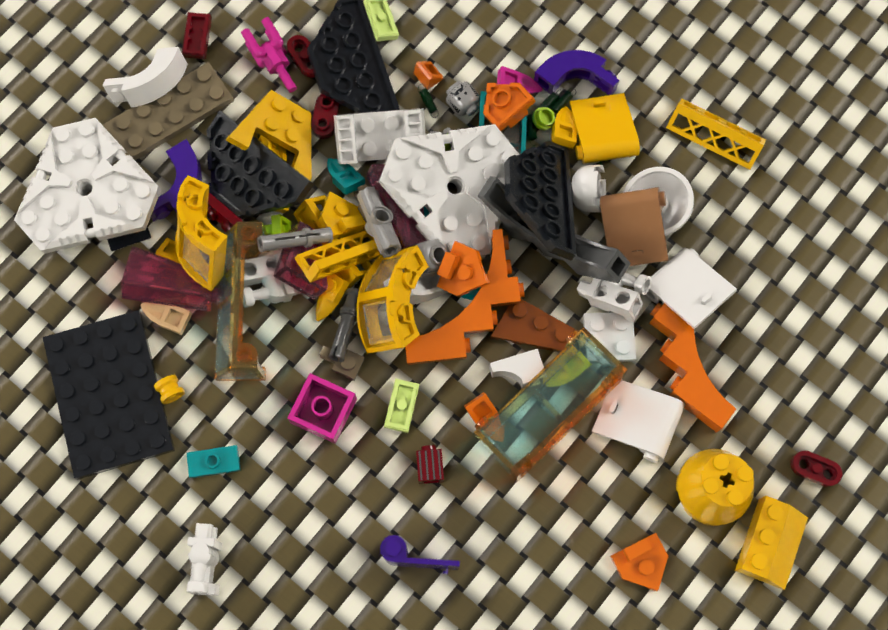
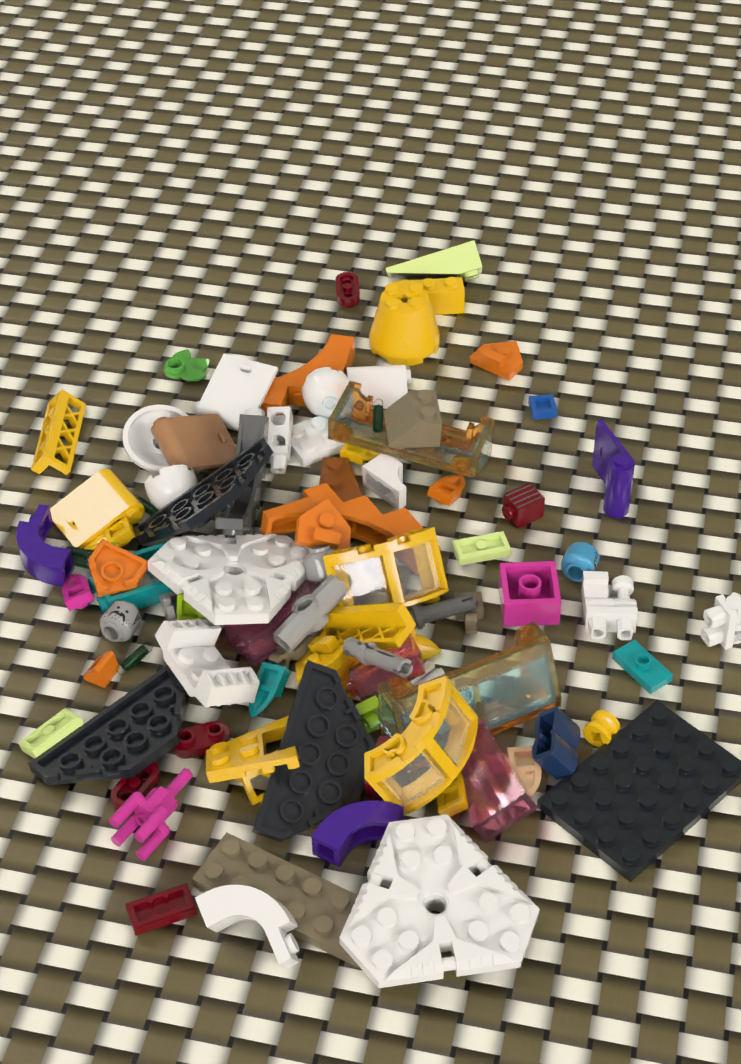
camera: 115 degrees left, 30 degrees down
none -> bright green plate [163,349,210,381]
none -> white cylinder [302,367,352,418]
none -> dark green piece [373,399,383,438]
none -> dark tan slope [383,390,442,448]
none -> yellowish green slope [386,240,482,281]
none -> blue plate [528,394,558,420]
none -> dark blue brick [532,706,581,780]
none -> dark azure head [561,542,600,582]
none -> white hips [581,571,638,640]

